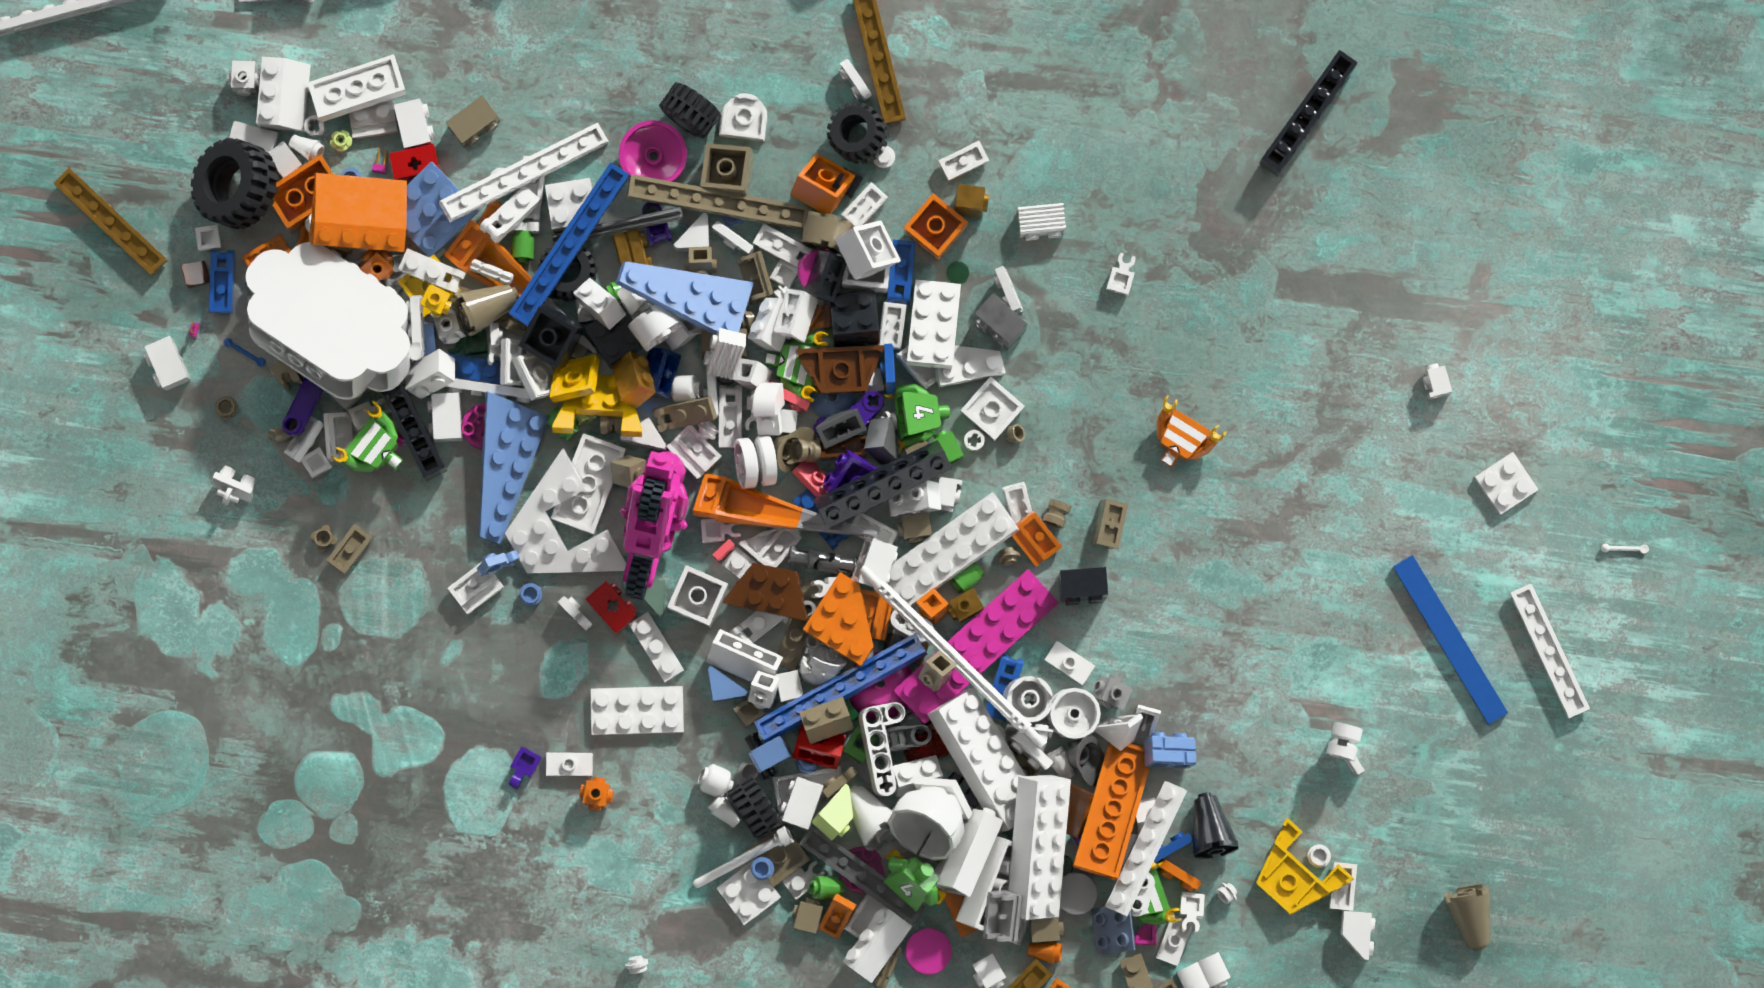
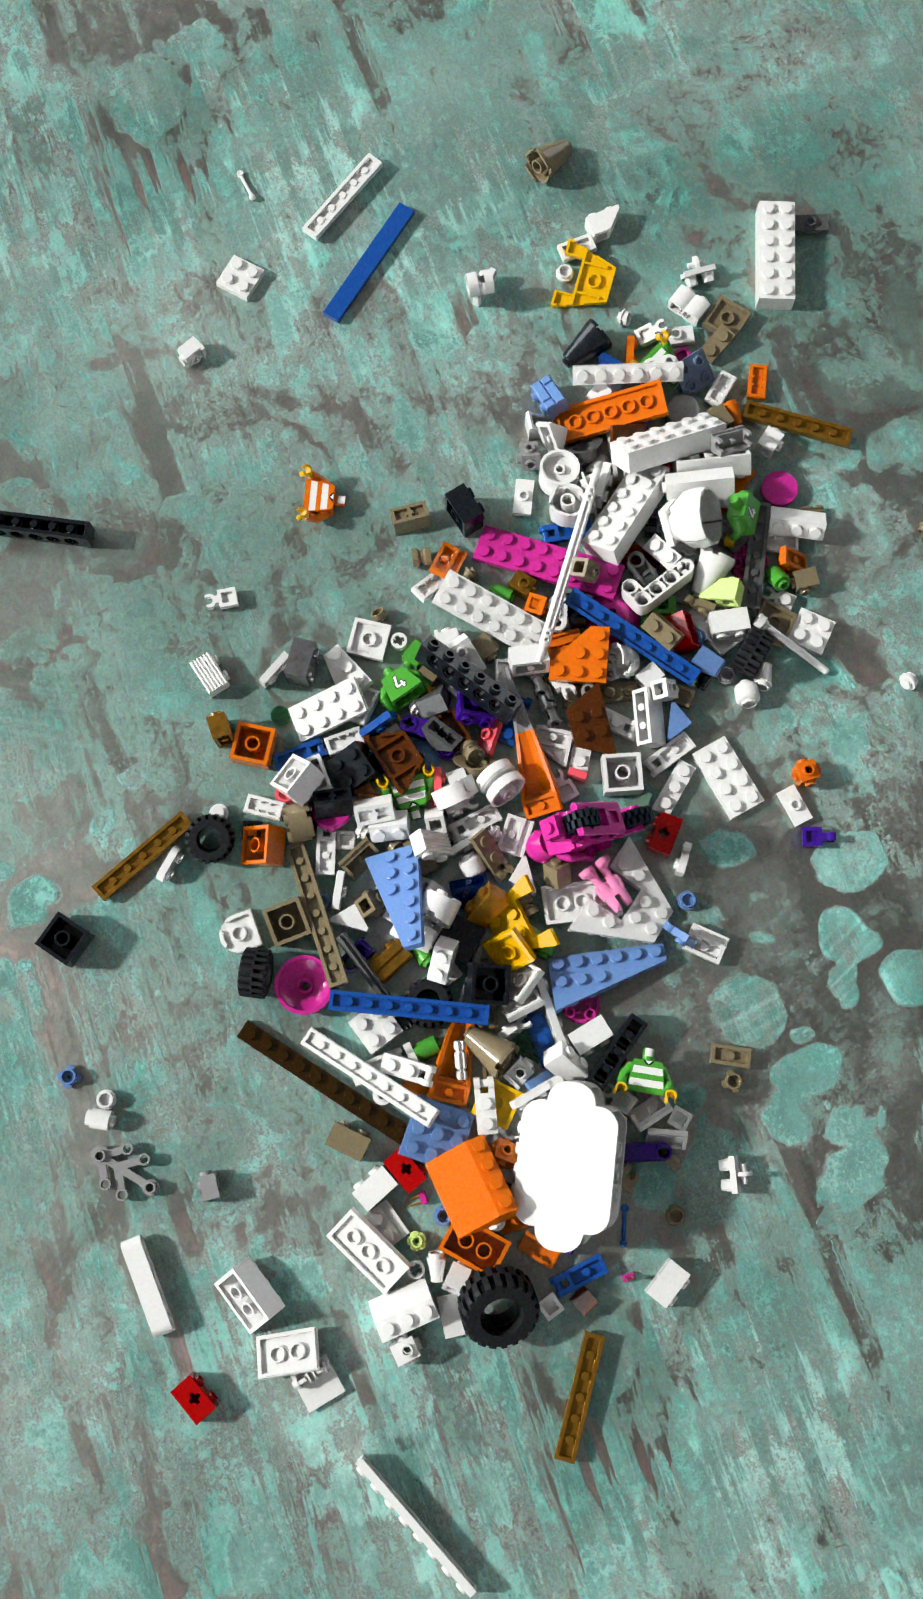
camera: 115 degrees left, 5 degrees down
yellow bracket [420,284,453,319] -> none
medium blue plate [751,857,774,880] -> none
white plate [938,141,989,182] -> none
none -> dark brown plate [237,1020,407,1145]
none -> bright pink piece [578,854,633,913]
none -> white plate [642,731,696,778]
none -> white plate [704,369,738,406]

